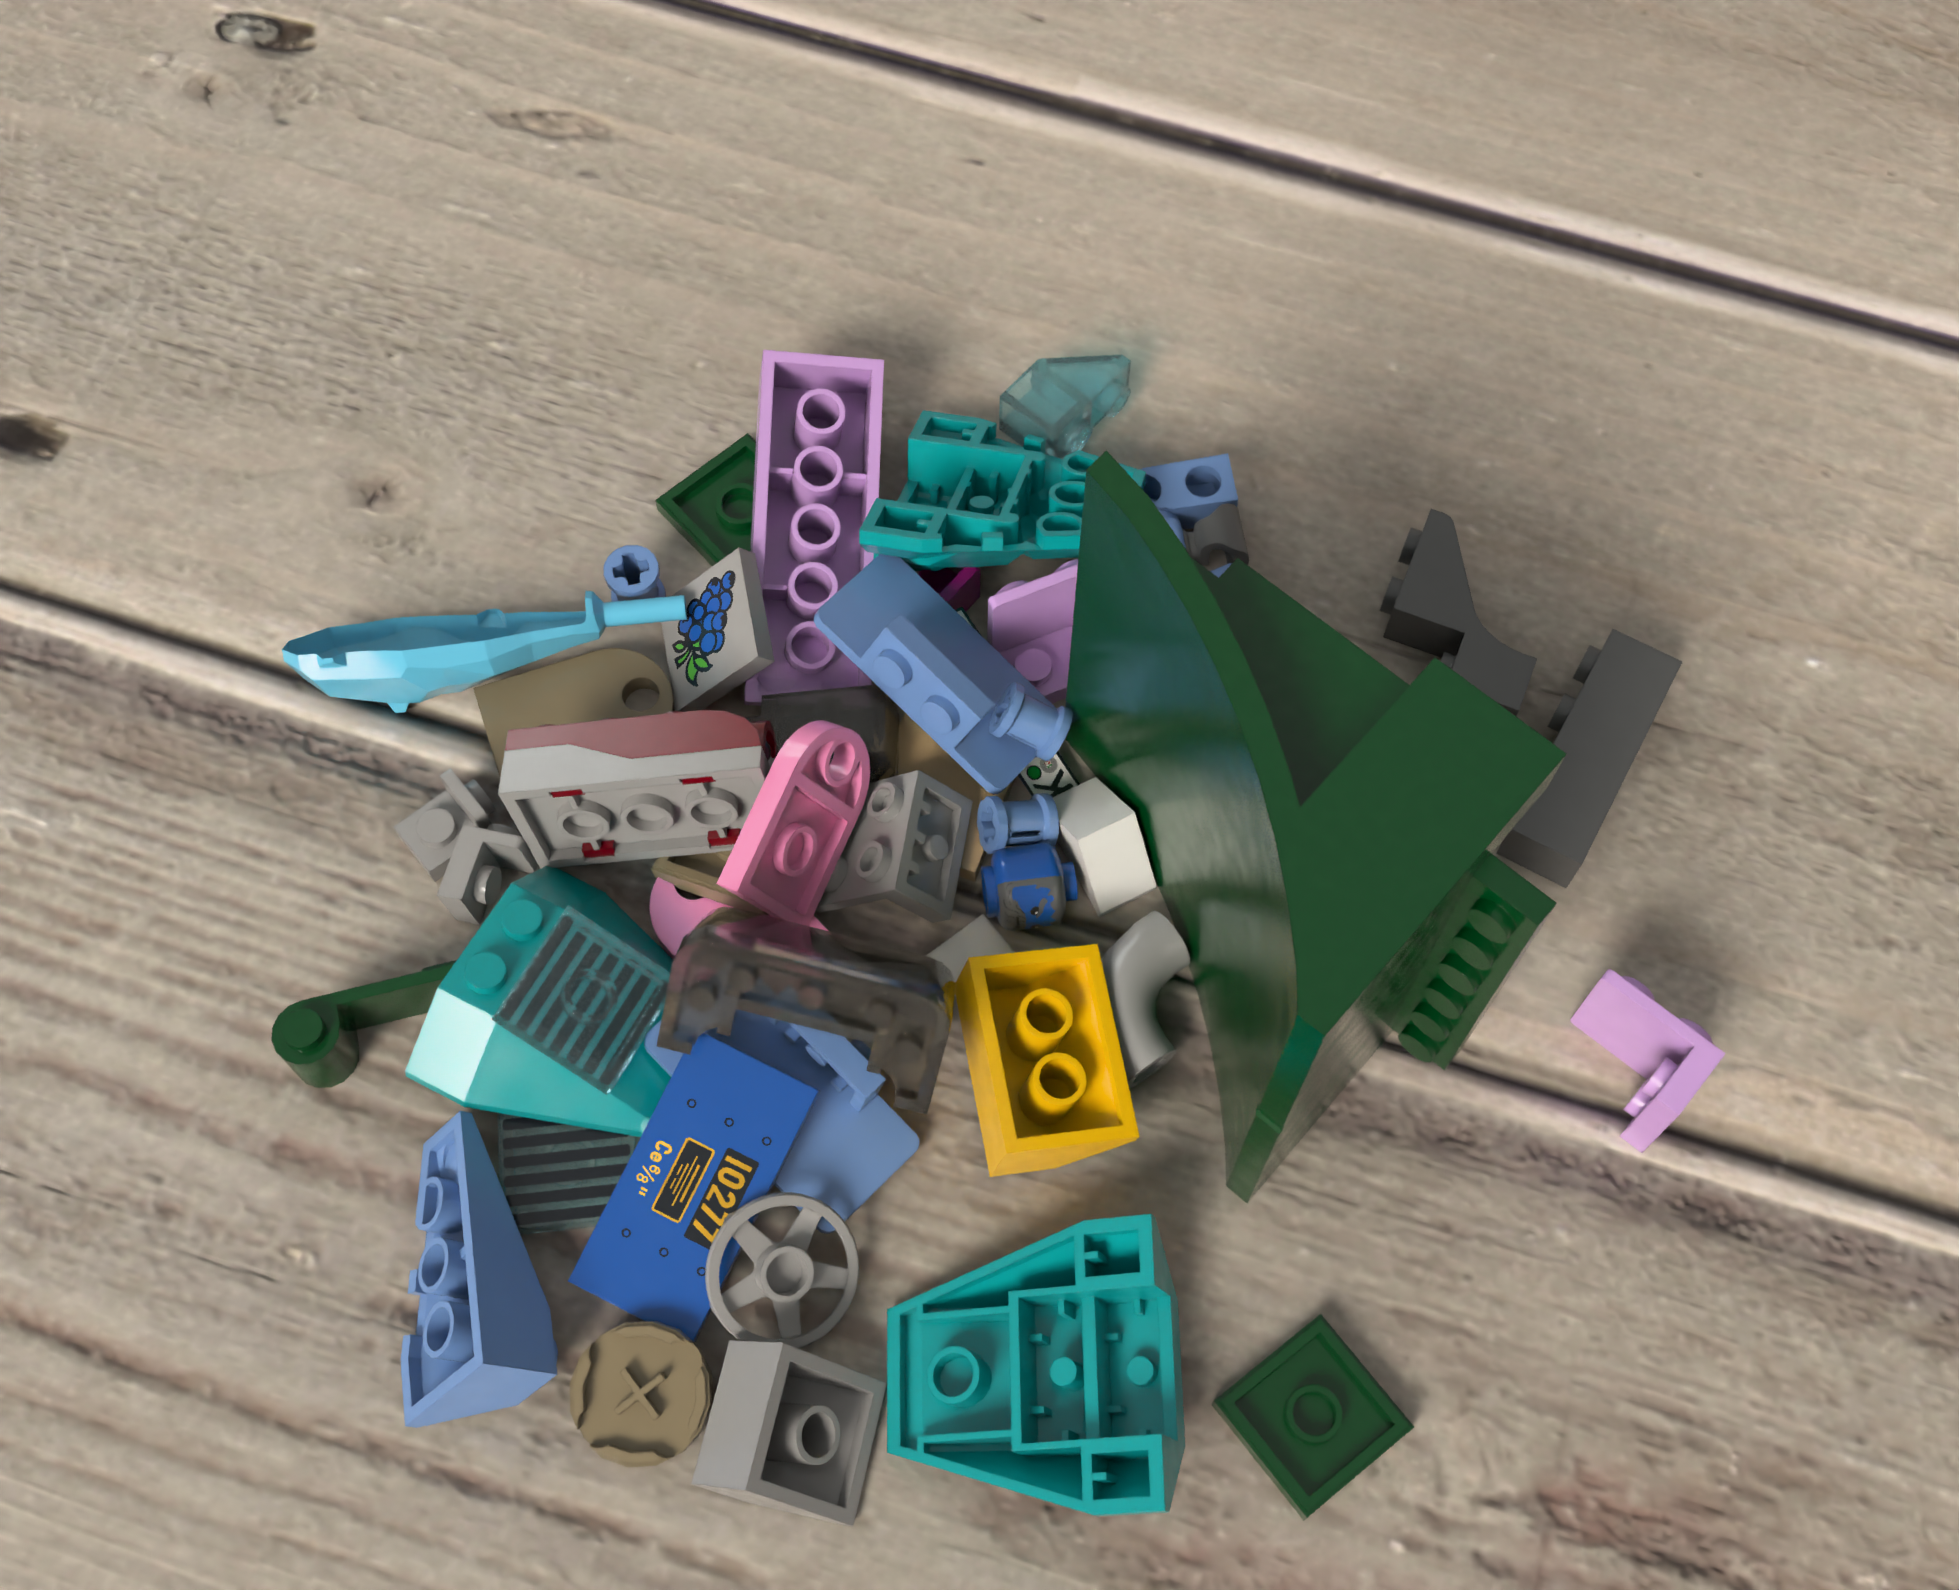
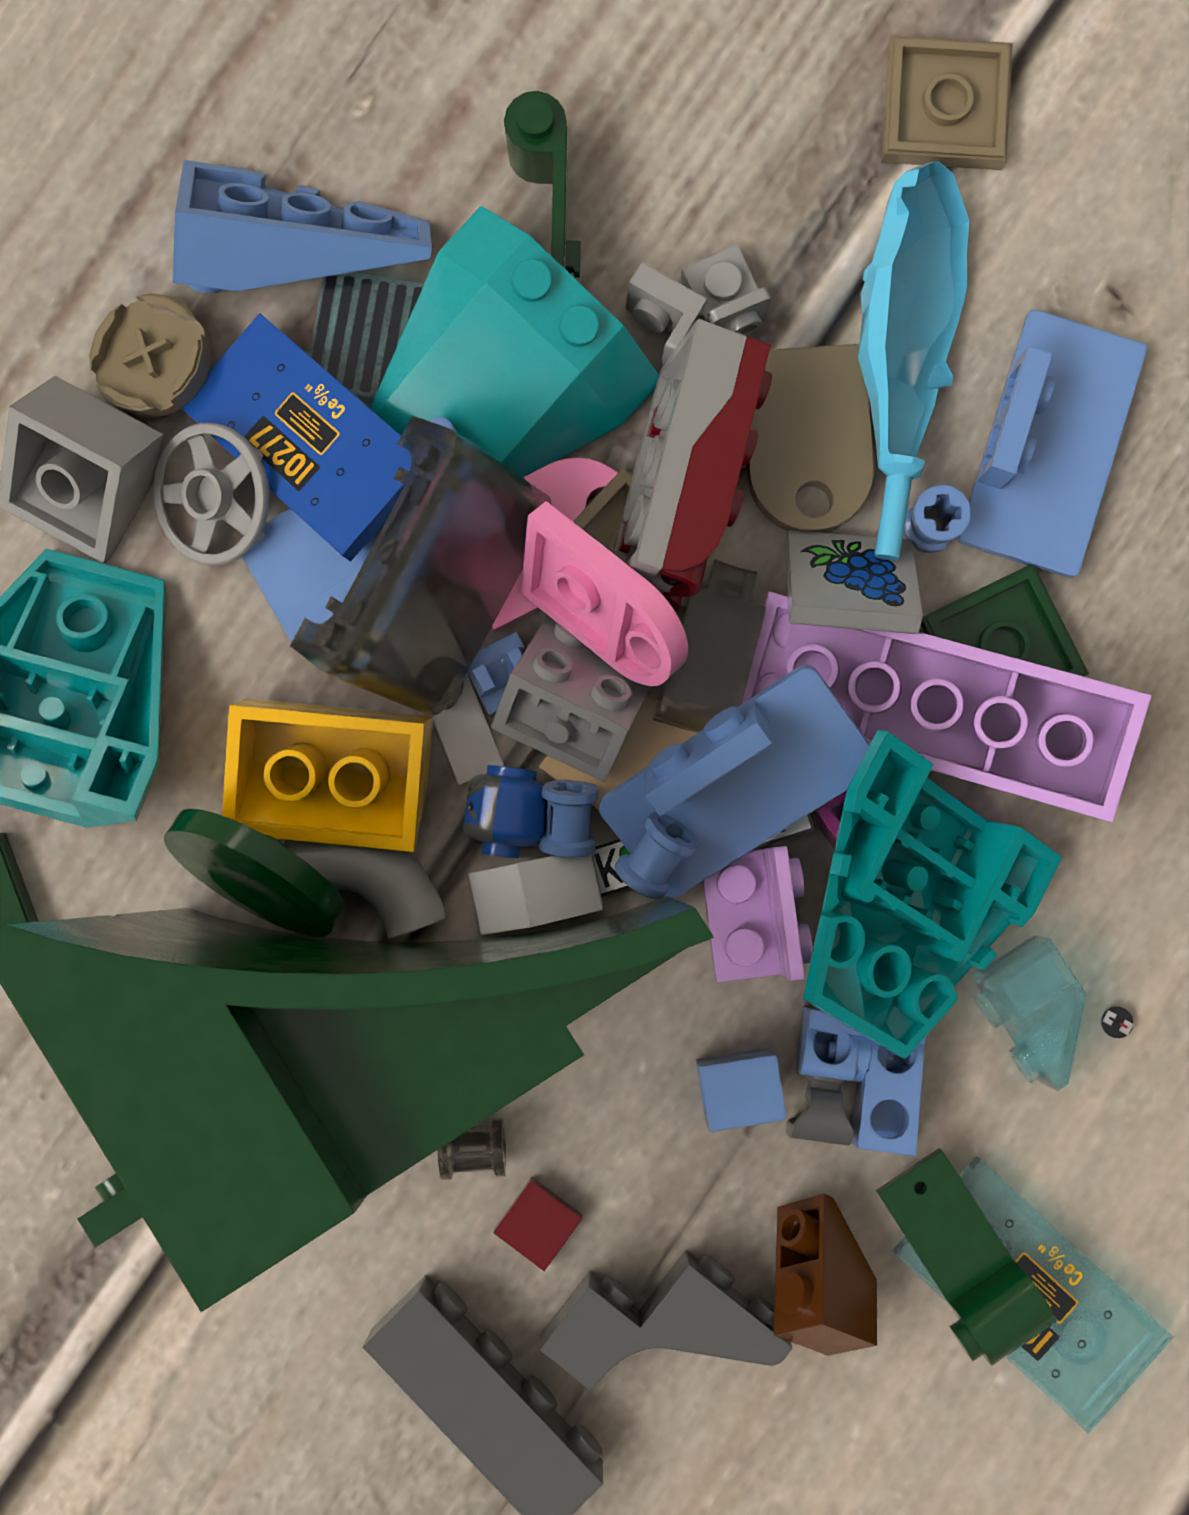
camera: 110 degrees right, 20 degrees up
clear light blue tile [491,905,680,1095] -> none
lavender bracket [1570,969,1726,1153] -> none
none -> dark green piece [164,809,345,937]
none -> medium blue tile [461,632,526,717]
none -> reddish brown slope [774,1193,877,1356]
none -> dark green door [875,1148,1057,1366]
none -> dark tan tile [881,35,1013,170]
none -> clear light blue tile [892,1156,1174,1434]
none -> medium blue bracket [957,310,1147,578]
none -> black piece [1101,1006,1134,1038]

